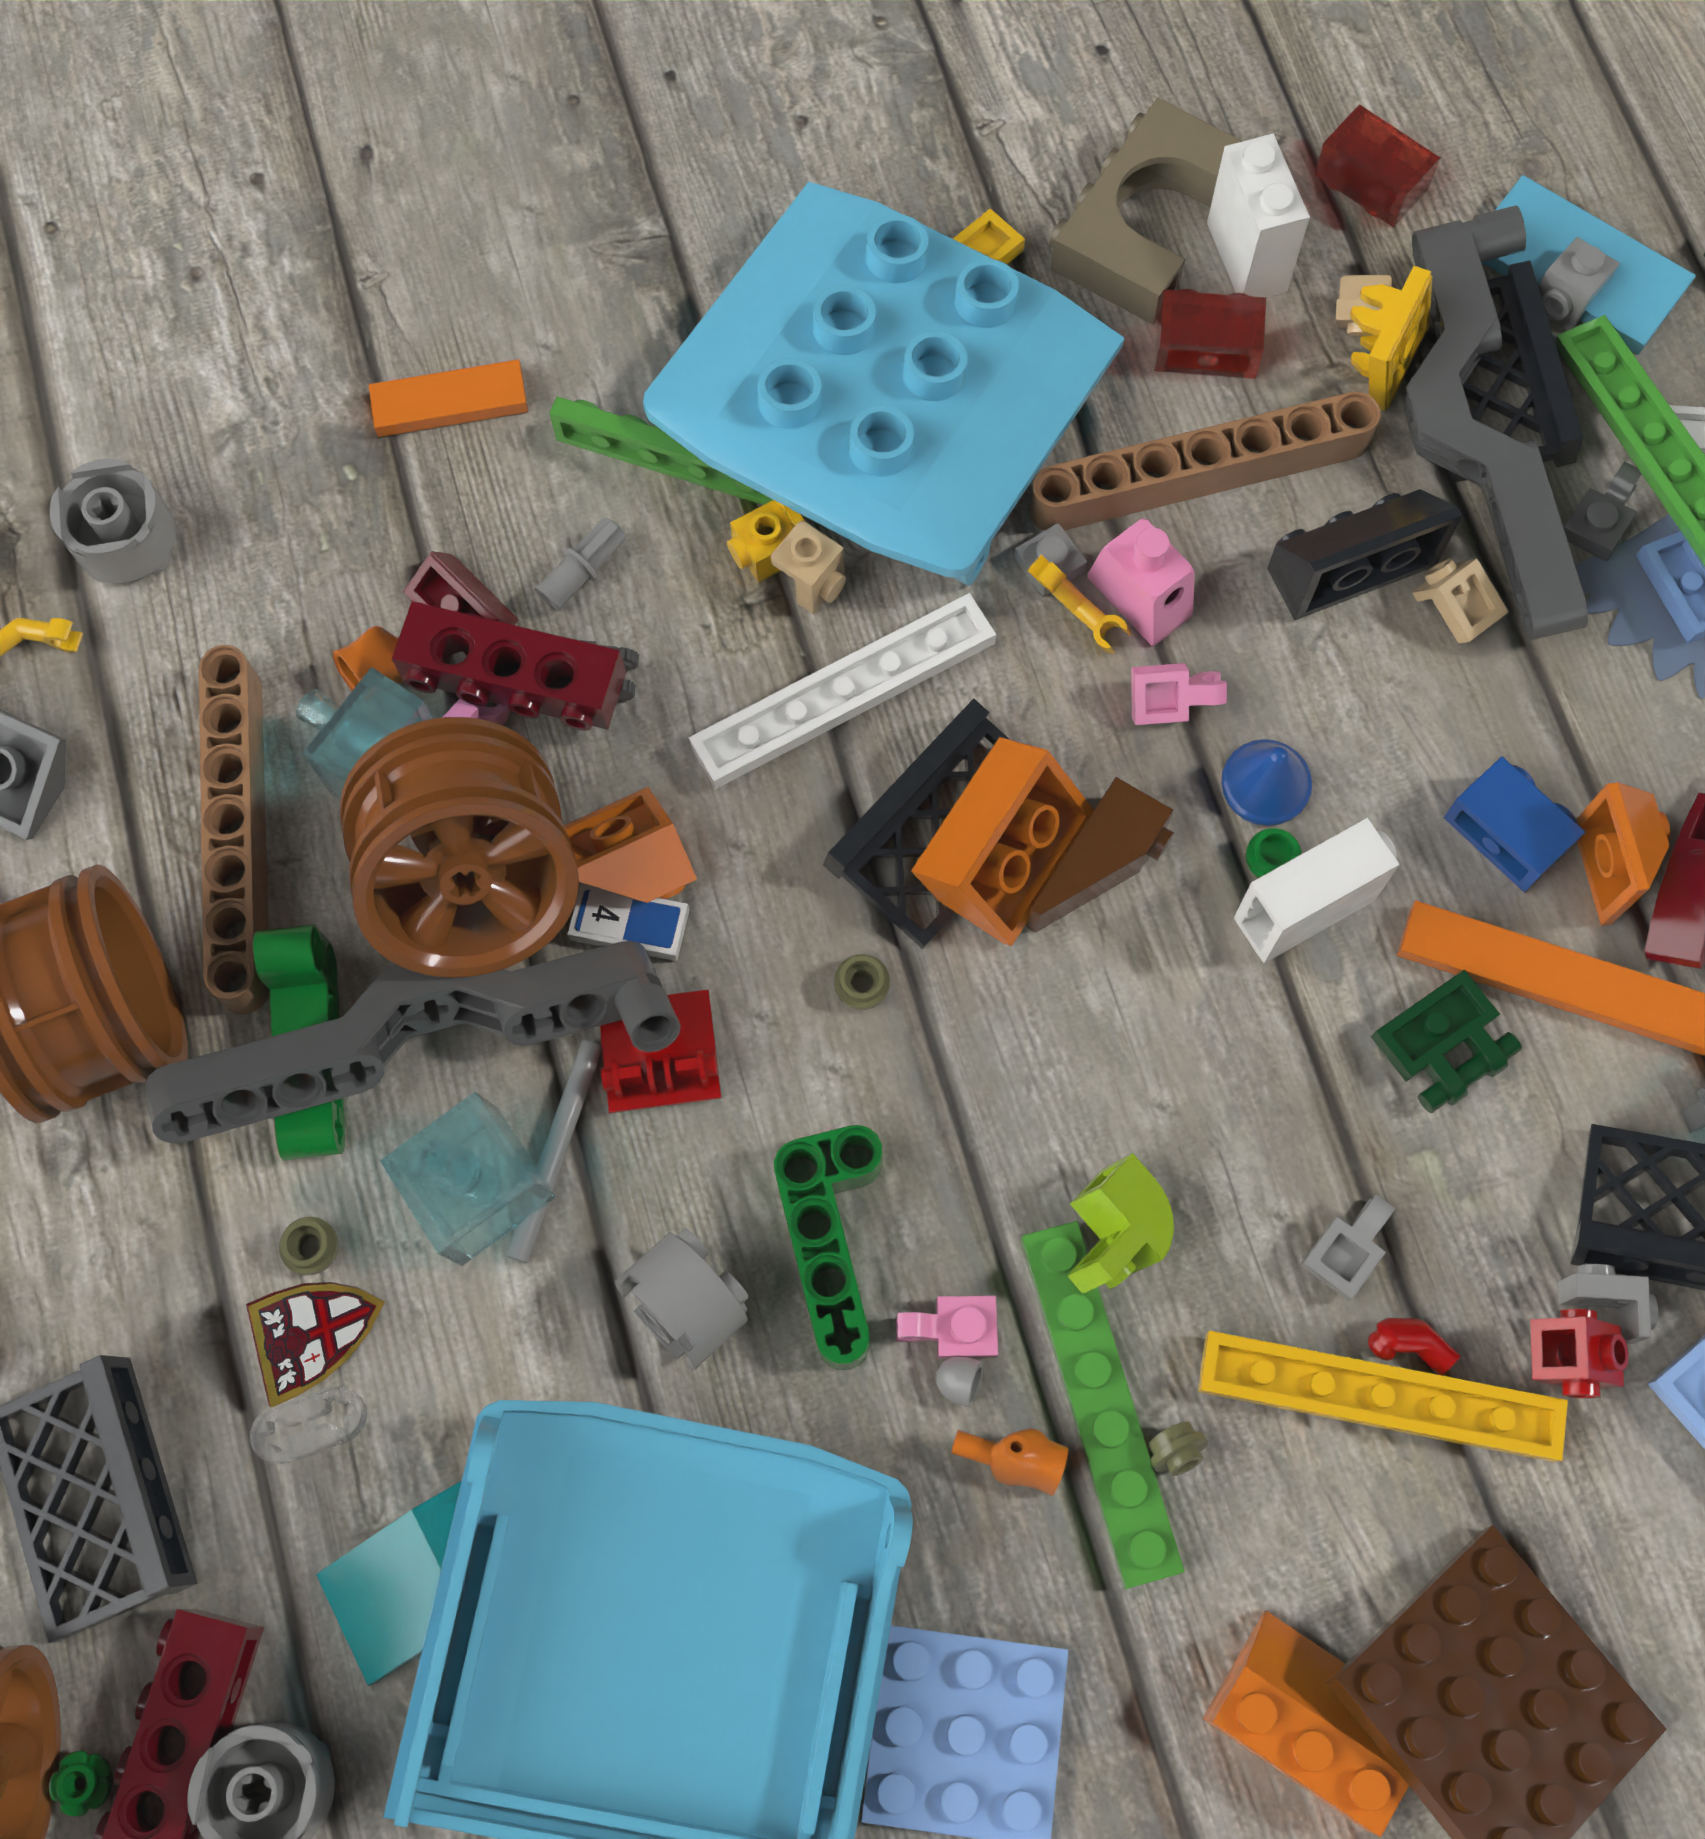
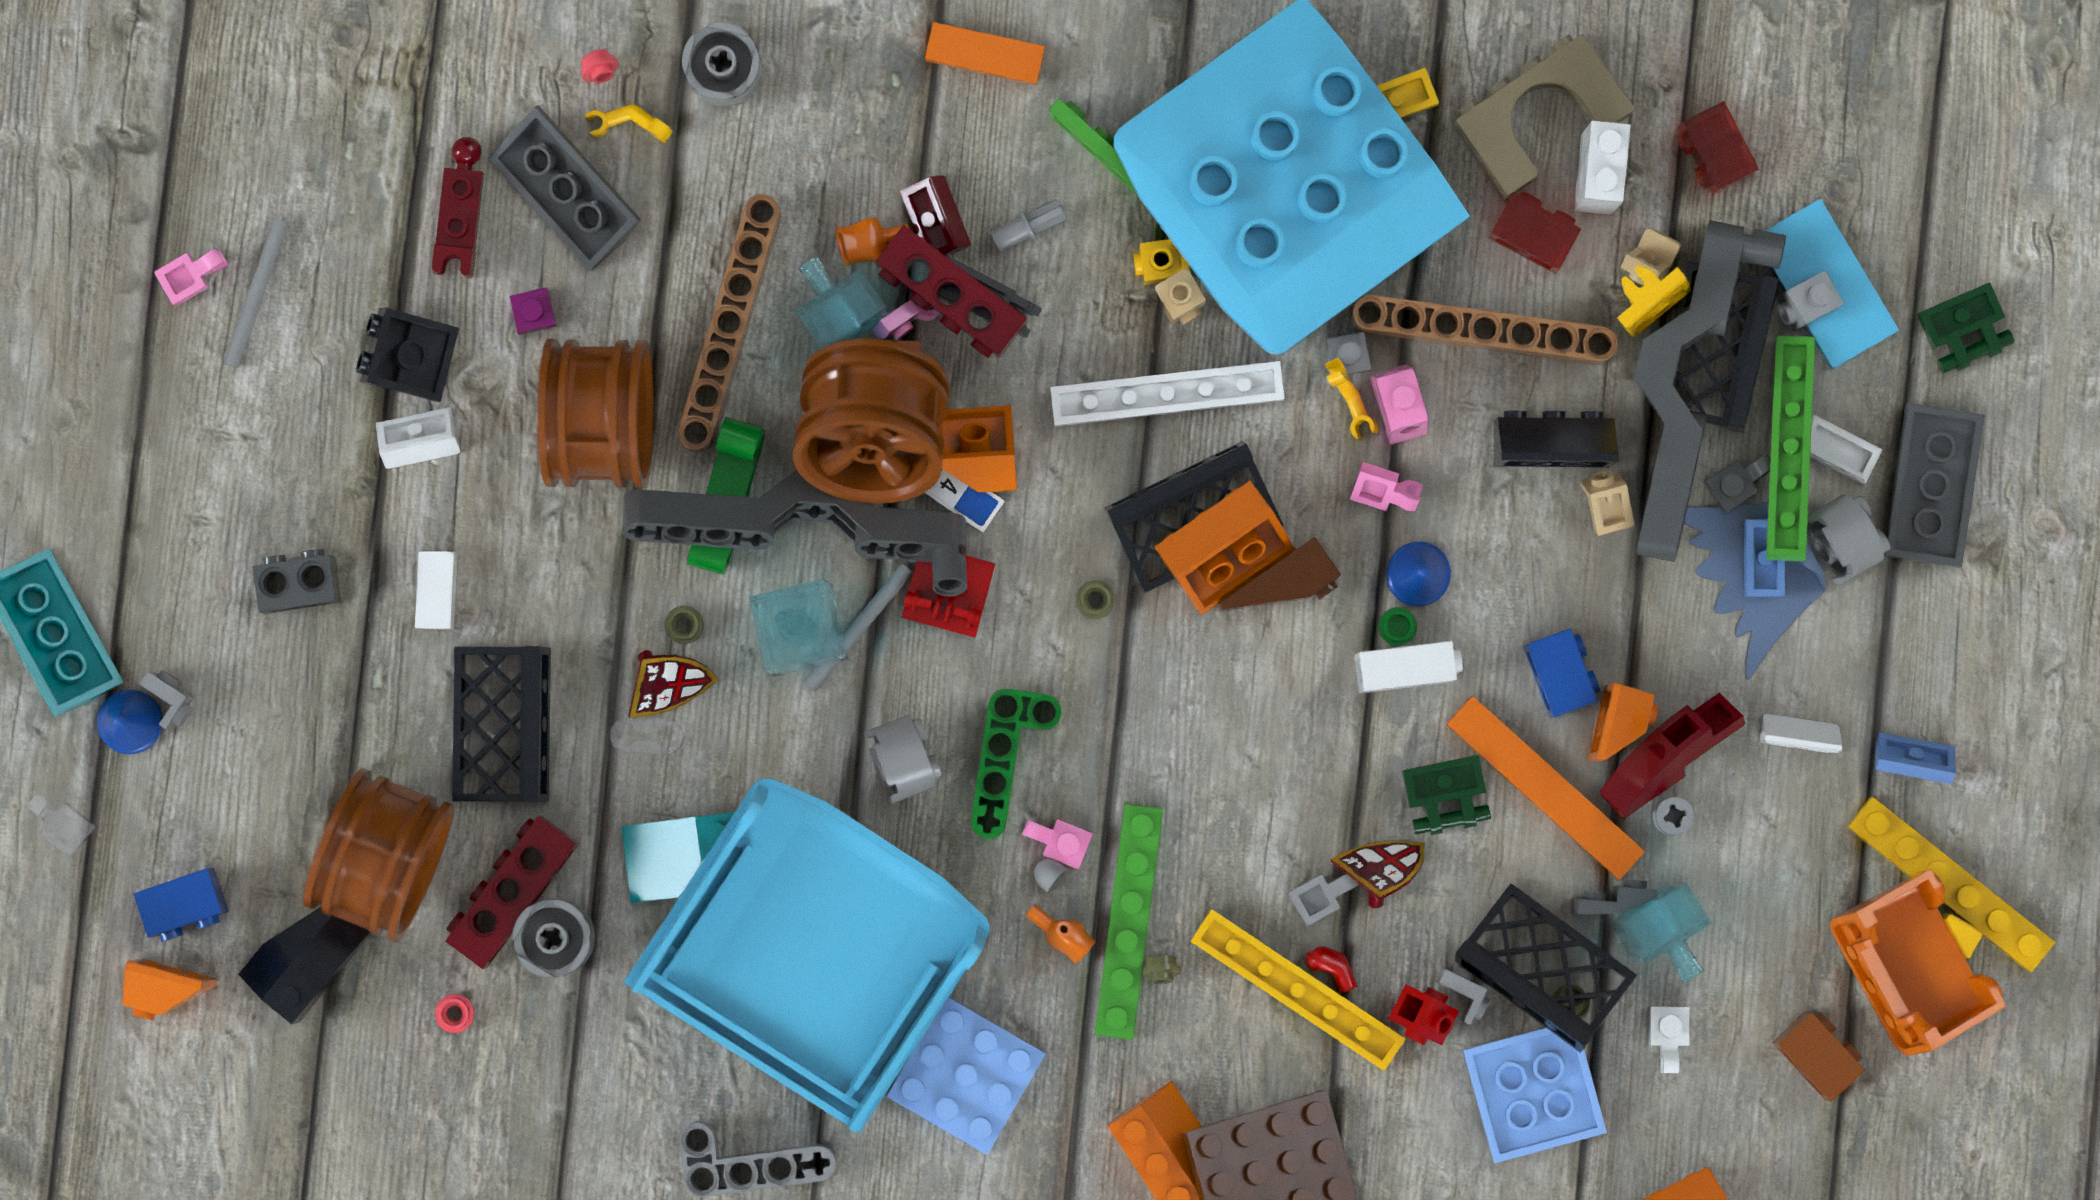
camera: 20 degrees right, 15 degrees up
green plate [49,1750,113,1817] -> none
lime brick [1067,1153,1174,1294] -> none
none -> shield [1331,840,1425,908]

